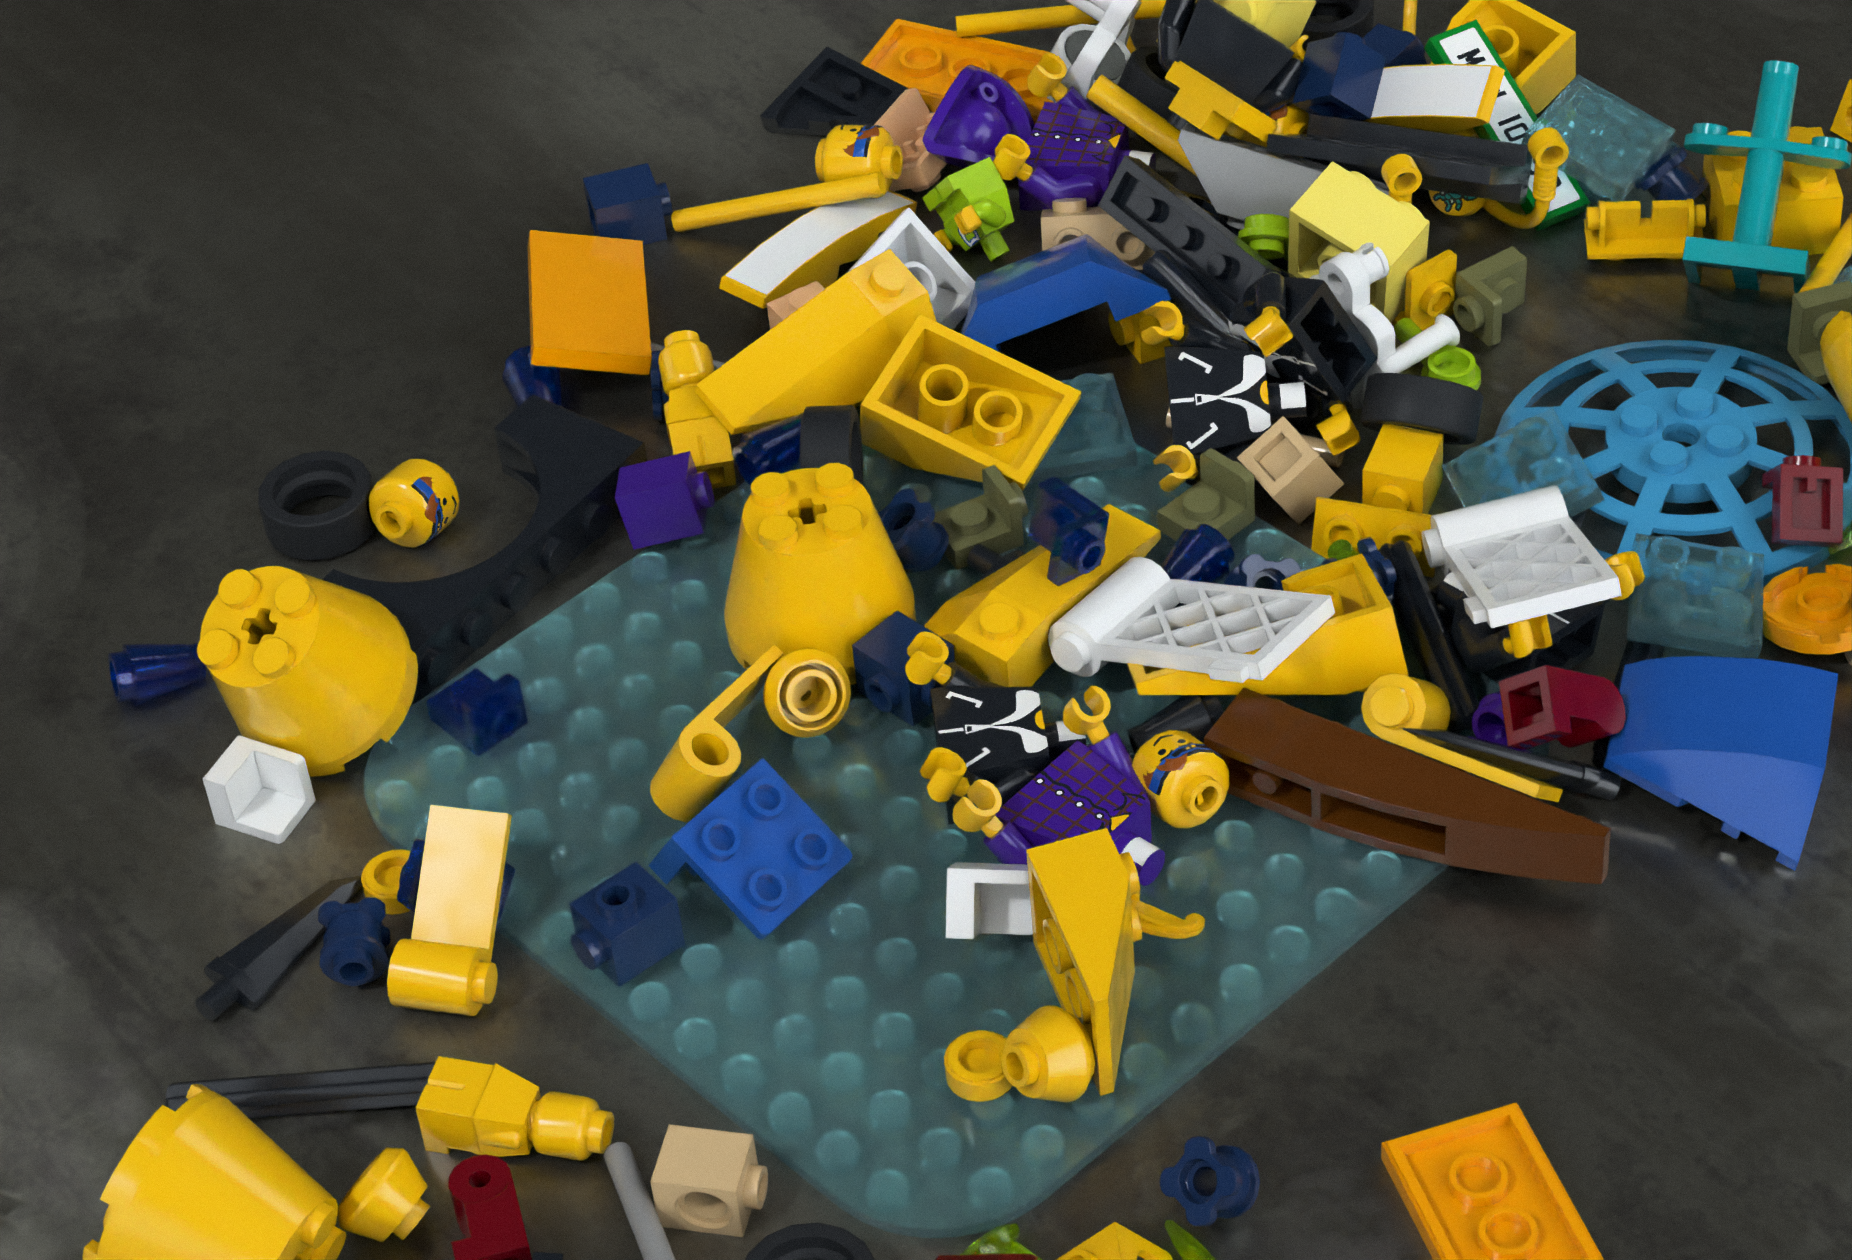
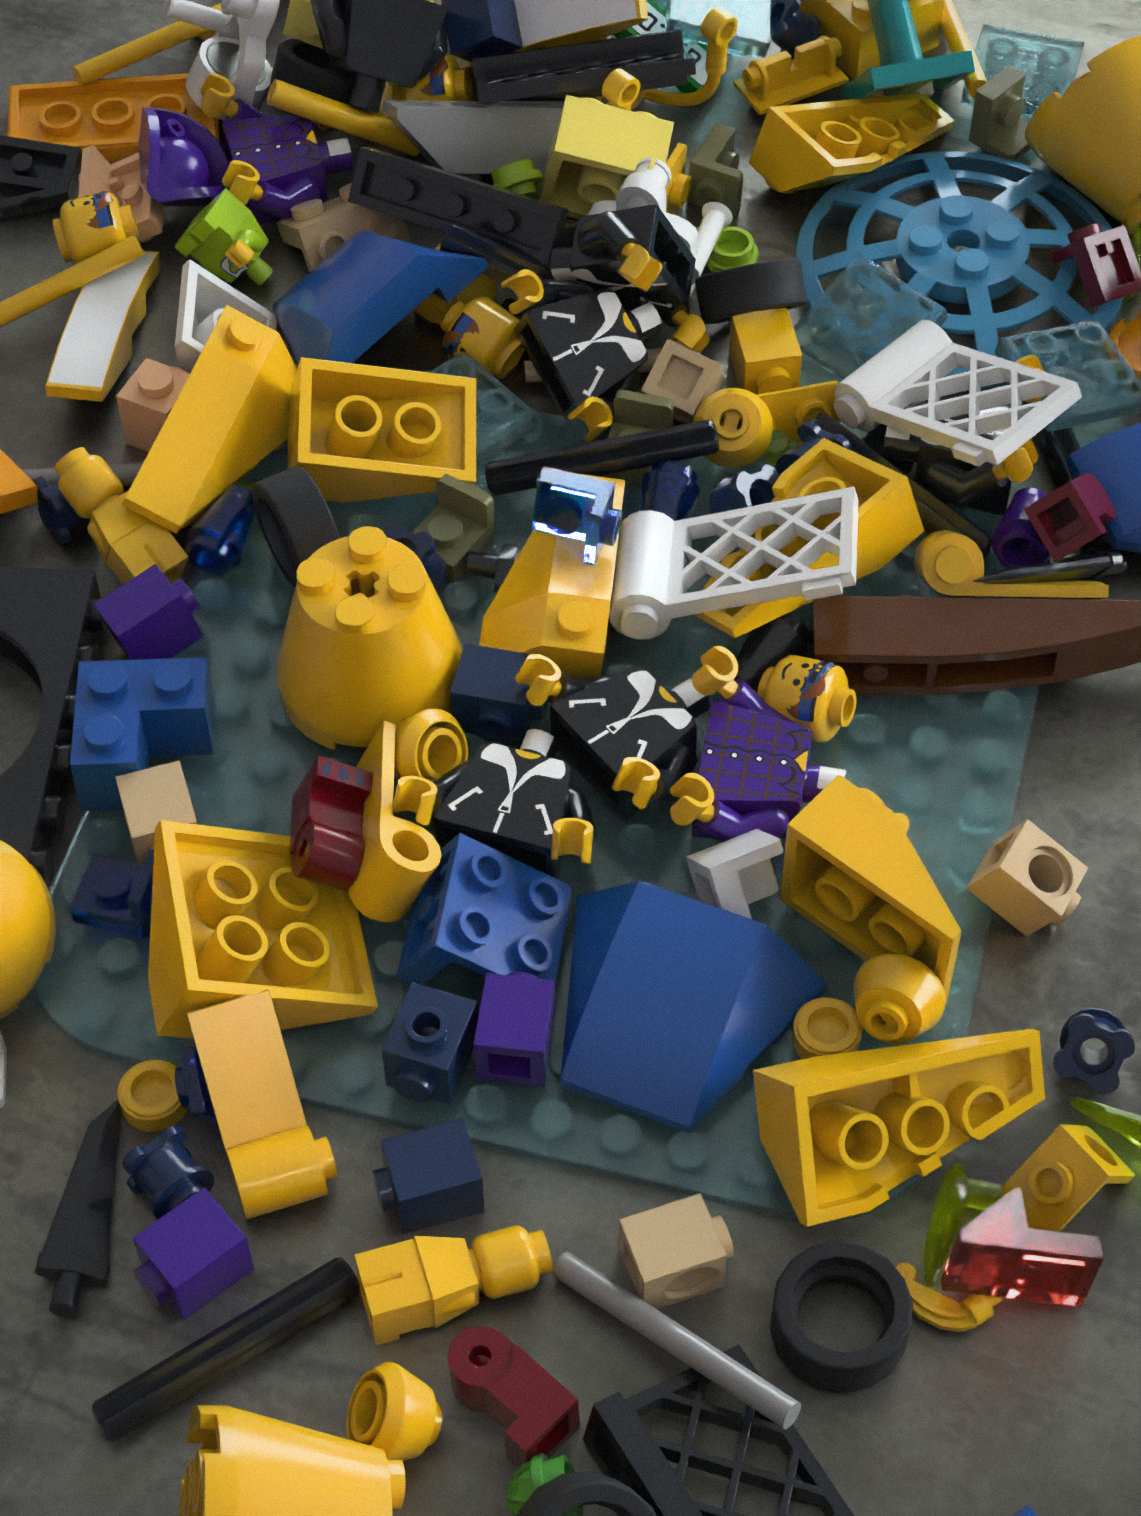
camera: 35 degrees left, 10 degrees up
yellow plate [1164,61,1279,143] -> none
none -> blue brick [70,657,216,811]
none -> tan brick [115,760,198,876]
none -> dark purple brick [133,1187,254,1321]
none -> yellow slope [148,820,378,1039]
none -> dark red leg [290,756,373,891]
none -> dark blue brick [372,1118,485,1234]
none -> black torso [393,729,597,879]
none -> yellow head [440,296,525,381]
none -> dark purple brick [474,972,556,1087]
none -> black axle [485,420,719,495]
none -> blue wedge [560,880,828,1134]
none -> yellow cone [693,388,773,468]
none -> yellow wedge [748,93,955,194]
none -> yellow wedge [753,1029,1045,1227]
none -> tan brick [966,819,1088,937]

